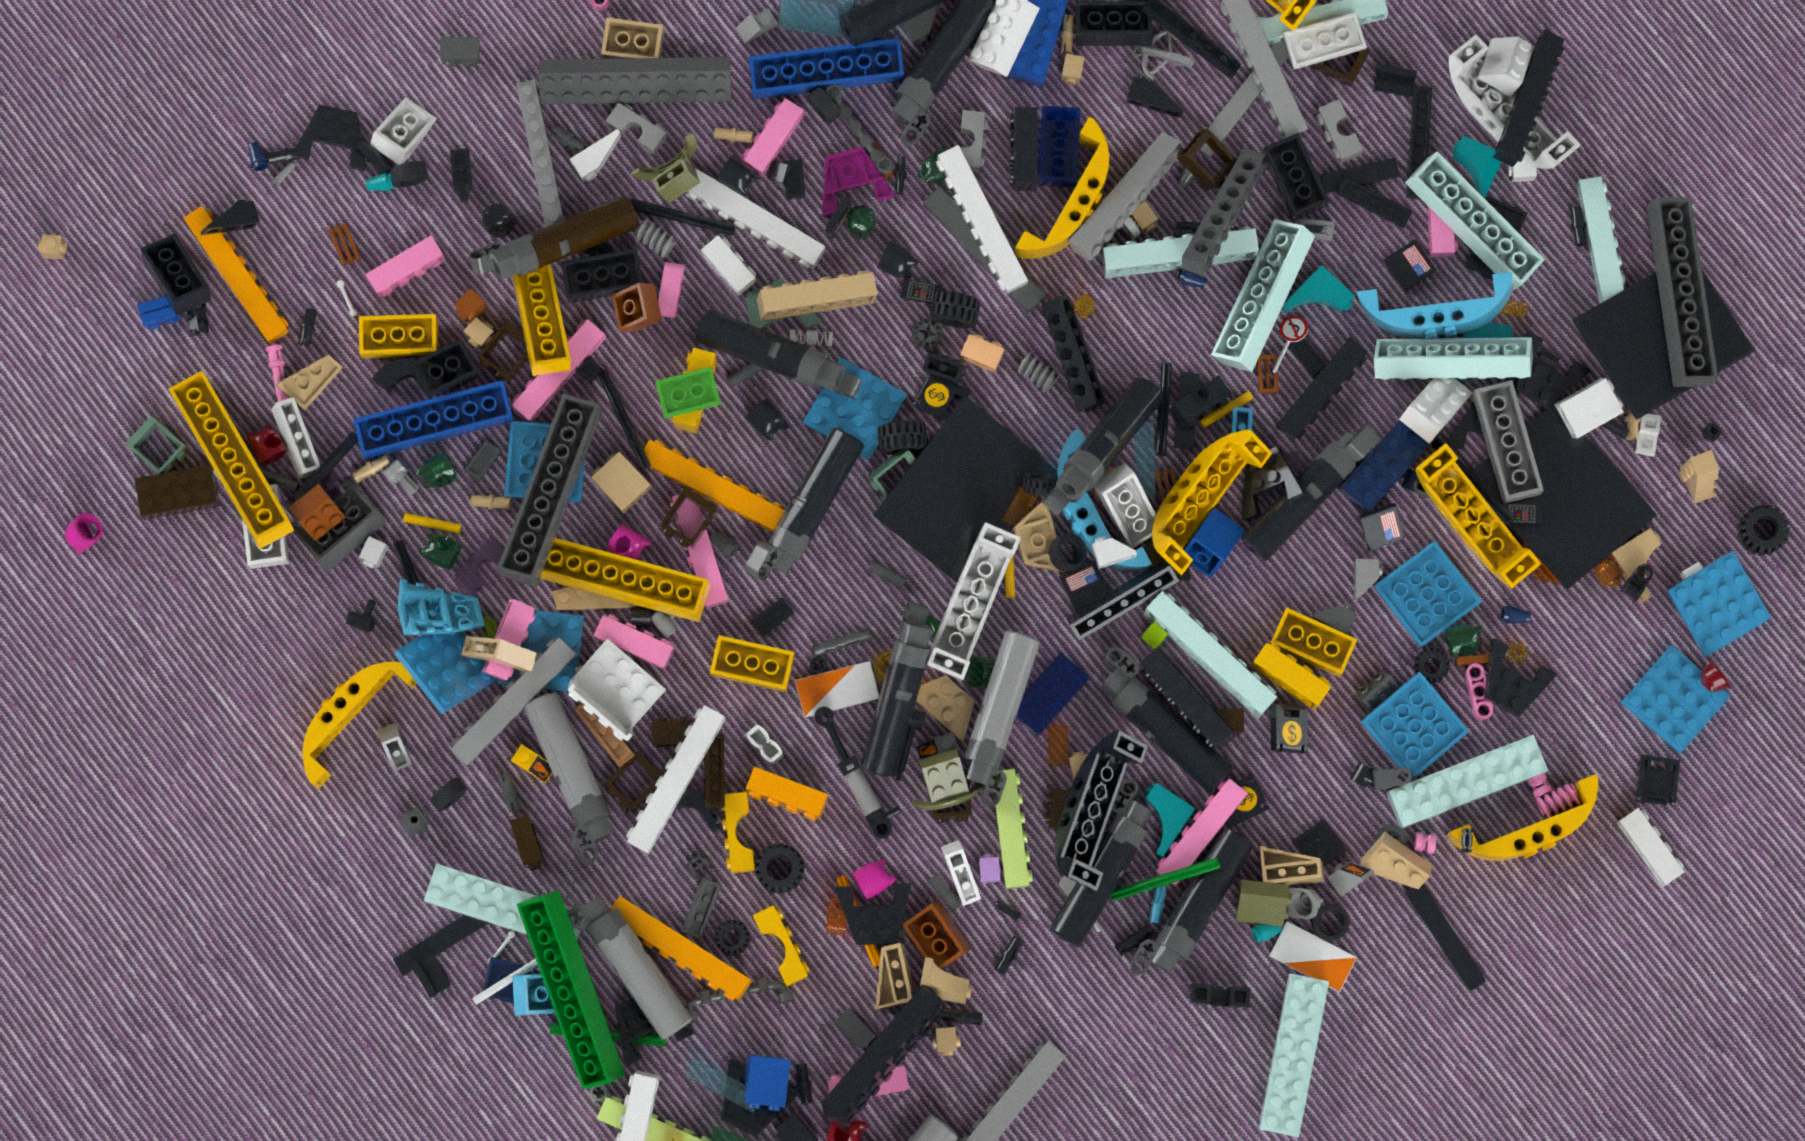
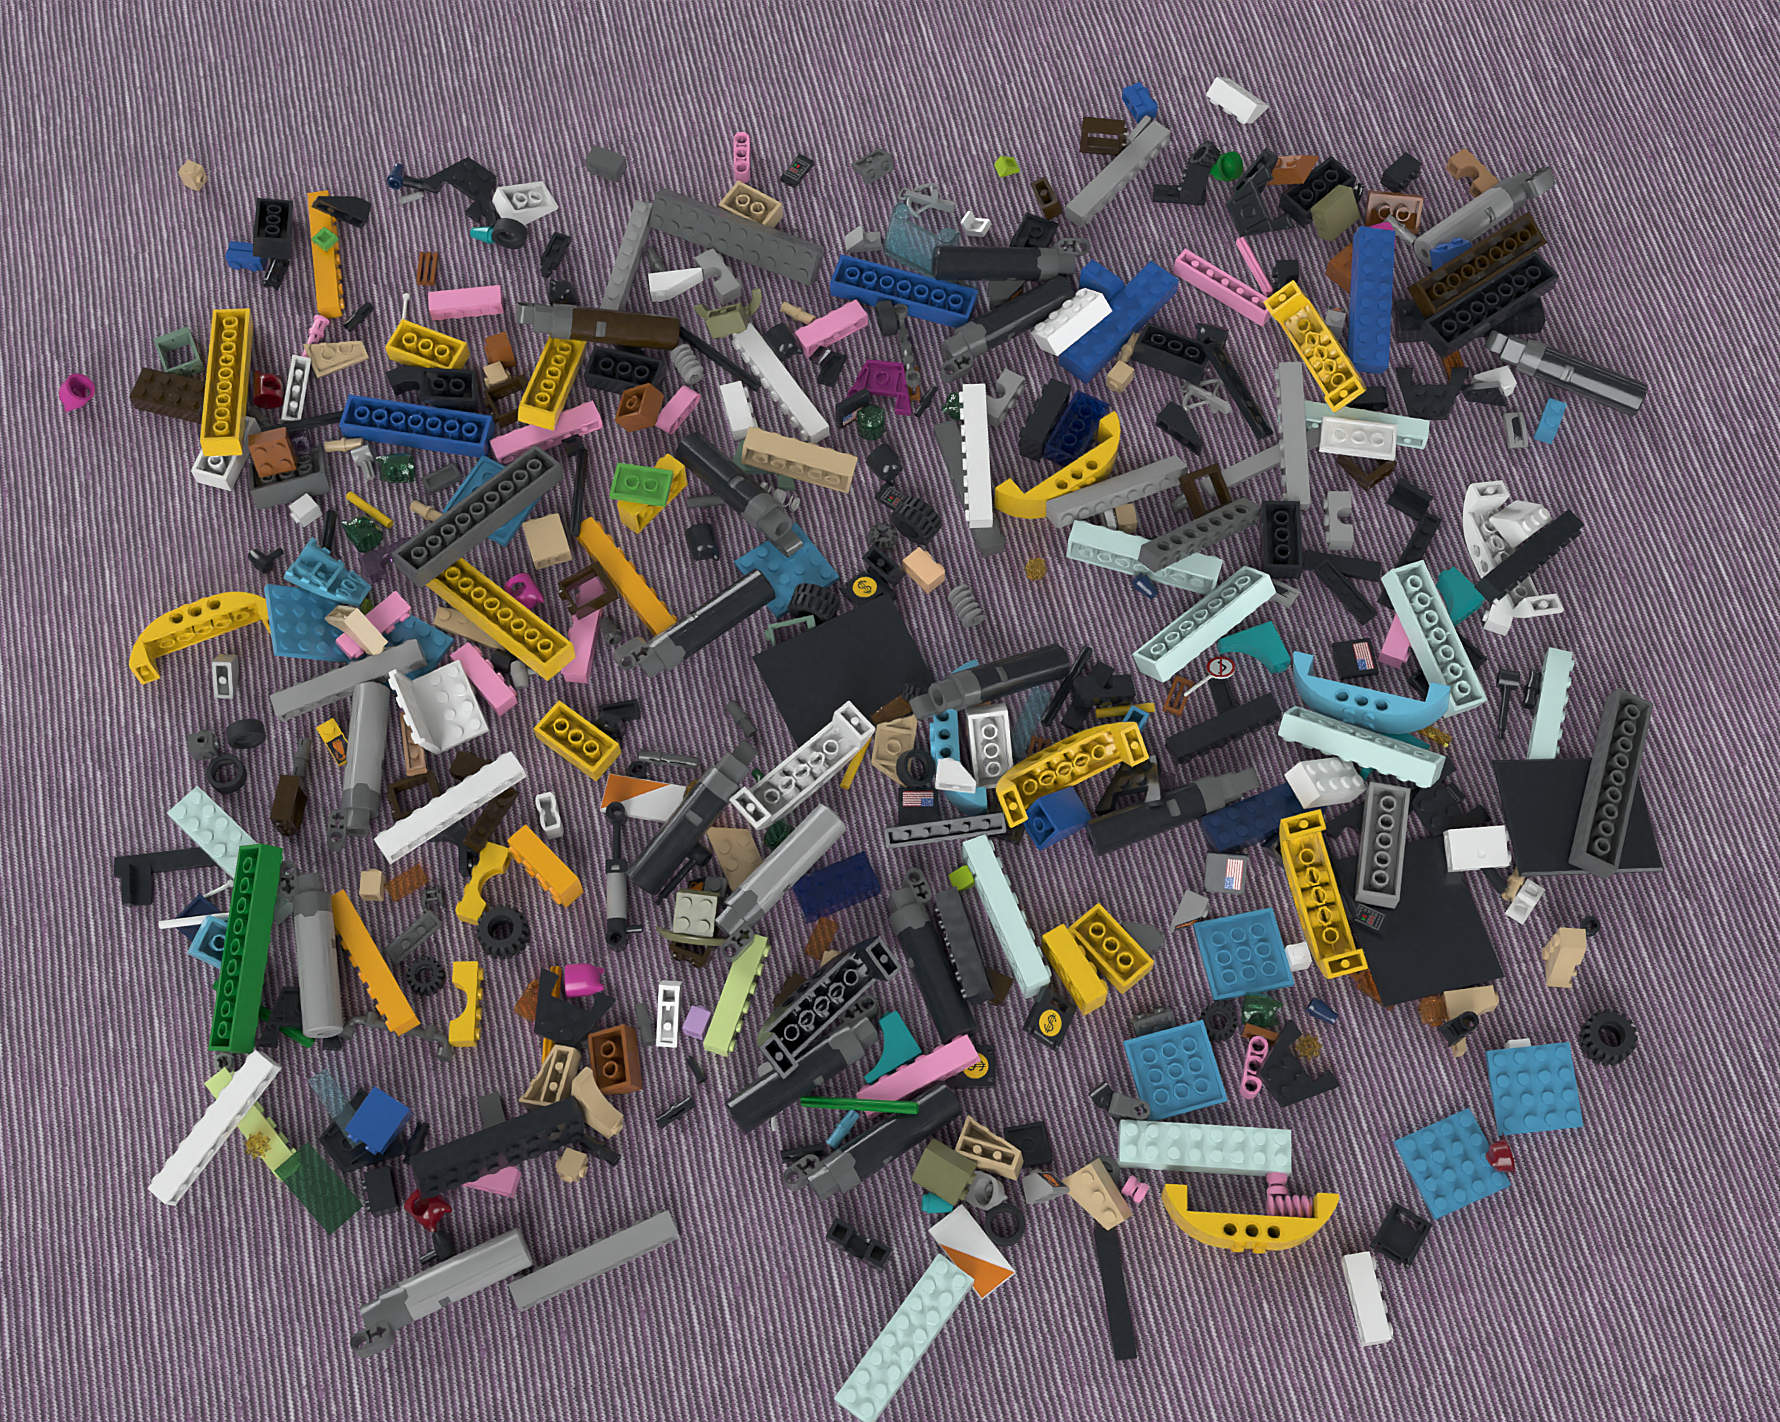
camera: 25 degrees right, 15 degrees down
black brick [1041,296,1107,412] -> none
piece [1461,829,1473,853] -> none
none -> black tyre [206,754,247,794]
none -> bright green plate [312,227,338,251]
none -> tan brick [359,869,386,901]
none -> clear orange tile [384,864,430,903]
none -> black wing [590,712,625,740]
none -> white brick [1285,942,1312,972]
none -> black piece [1496,669,1520,740]

